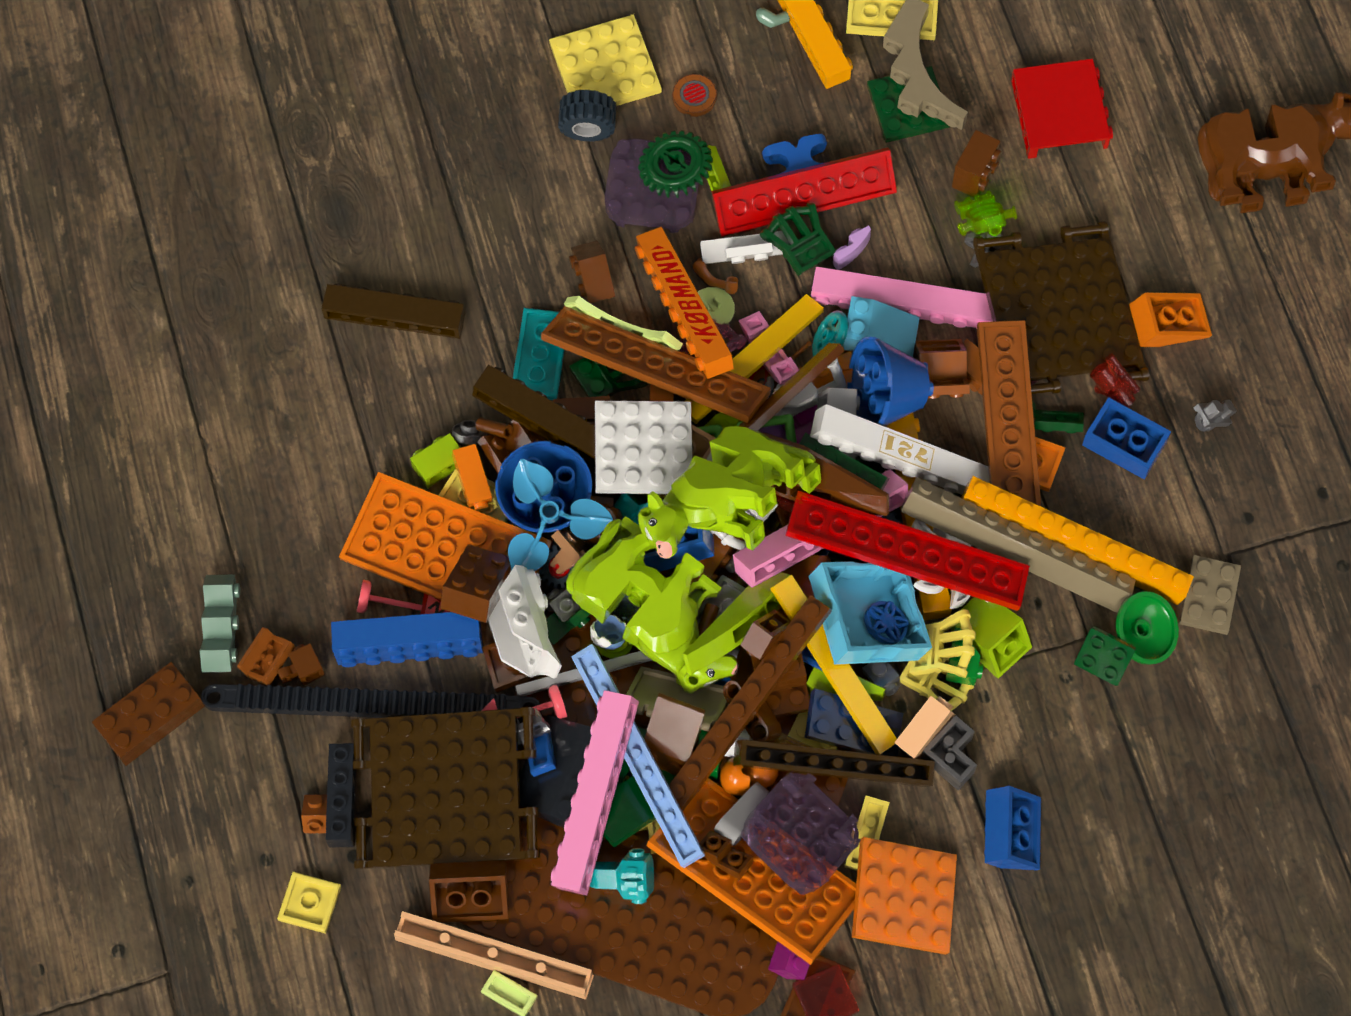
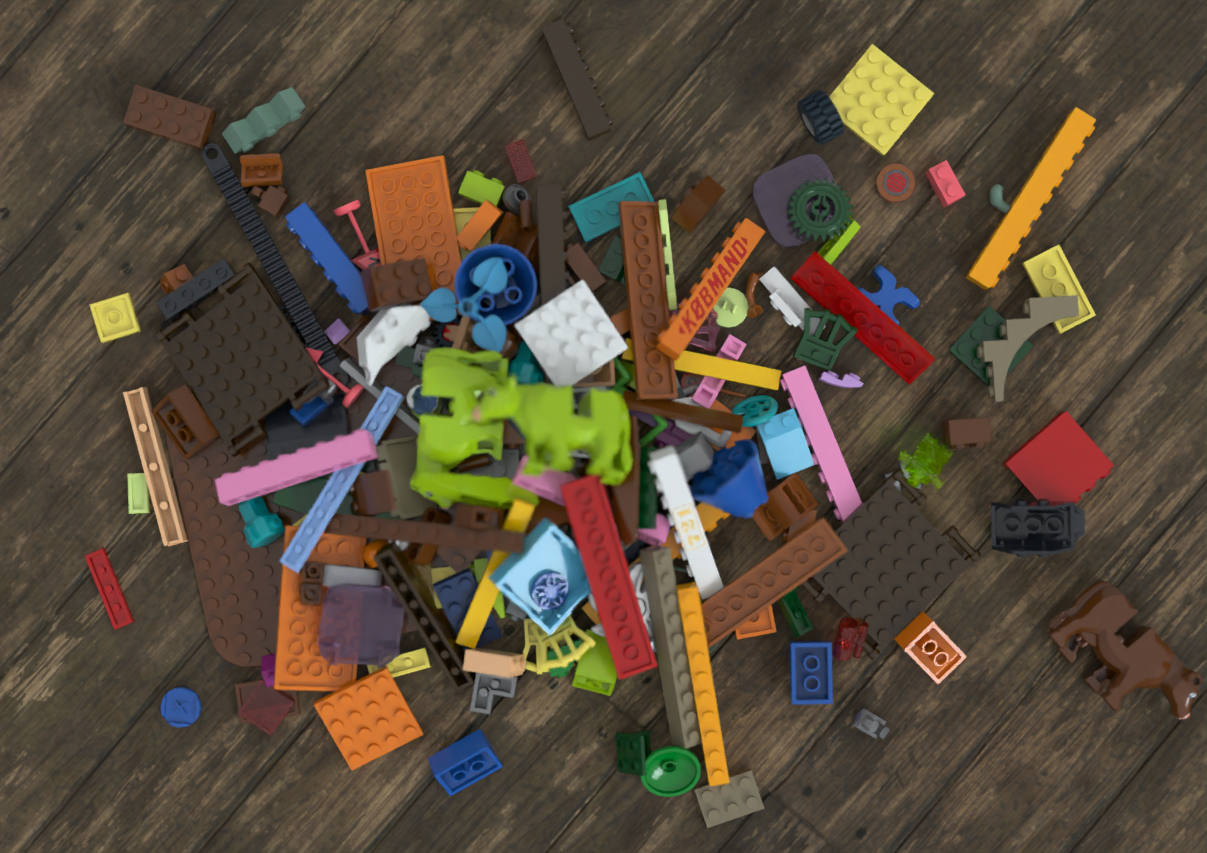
camera: 55 degrees right, 20 degrees up
none -> lavender tile [324,319,350,345]
none -> clear red plate [504,139,537,184]
none -> coral brick [925,160,966,208]
none -> black slope [991,499,1085,557]

